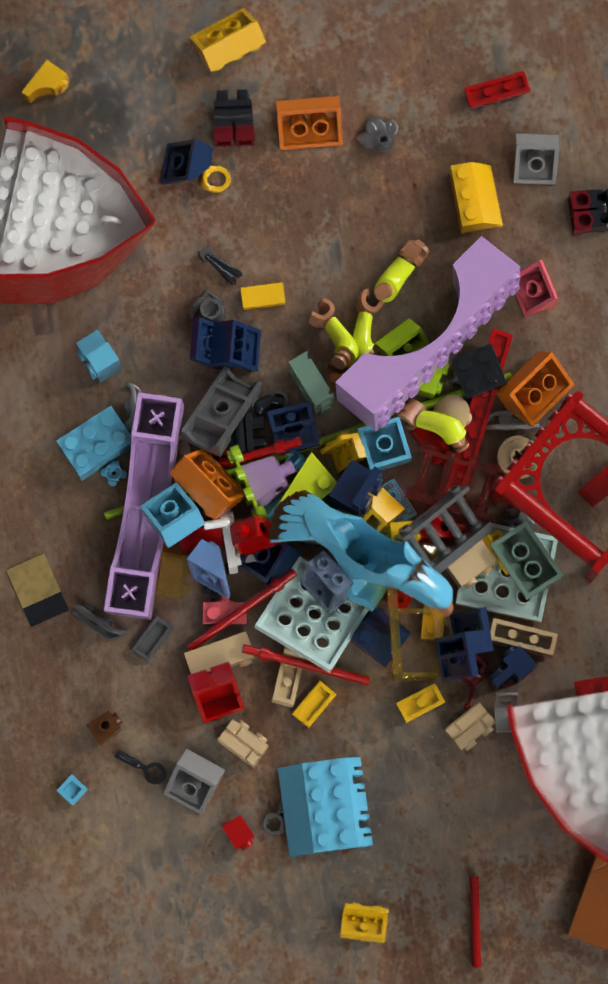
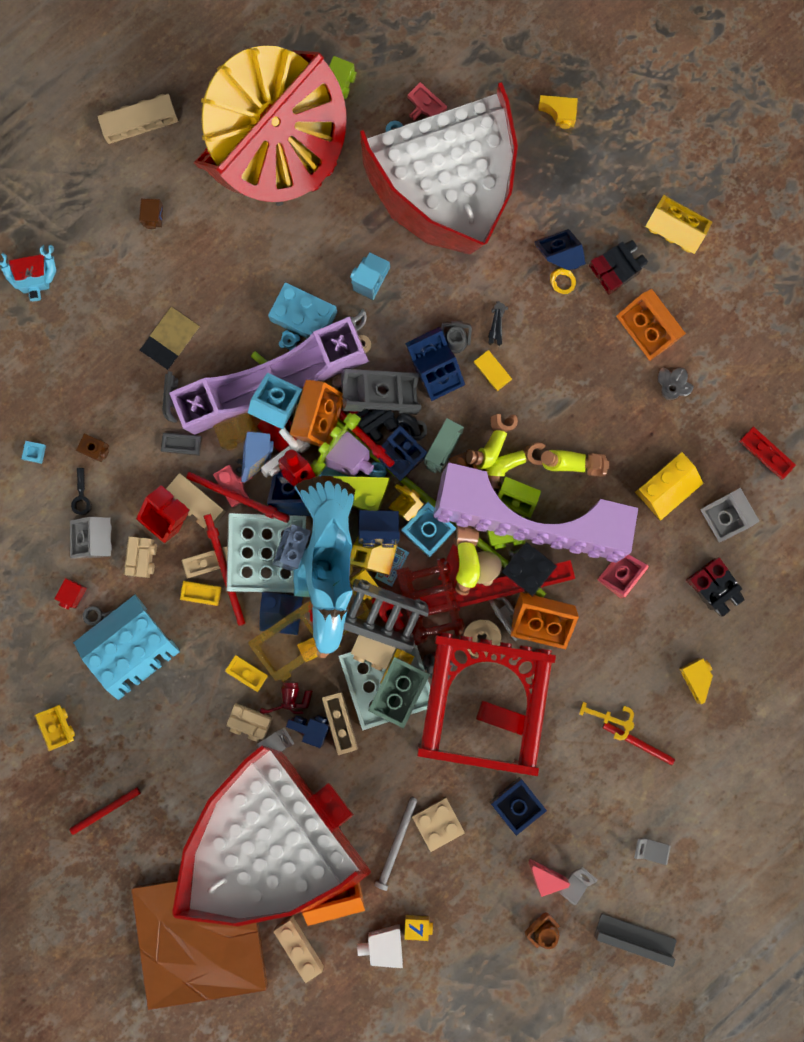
camera: 65 degrees right, 5 degrees up
dark blue bracket [434,607,494,682] -> none

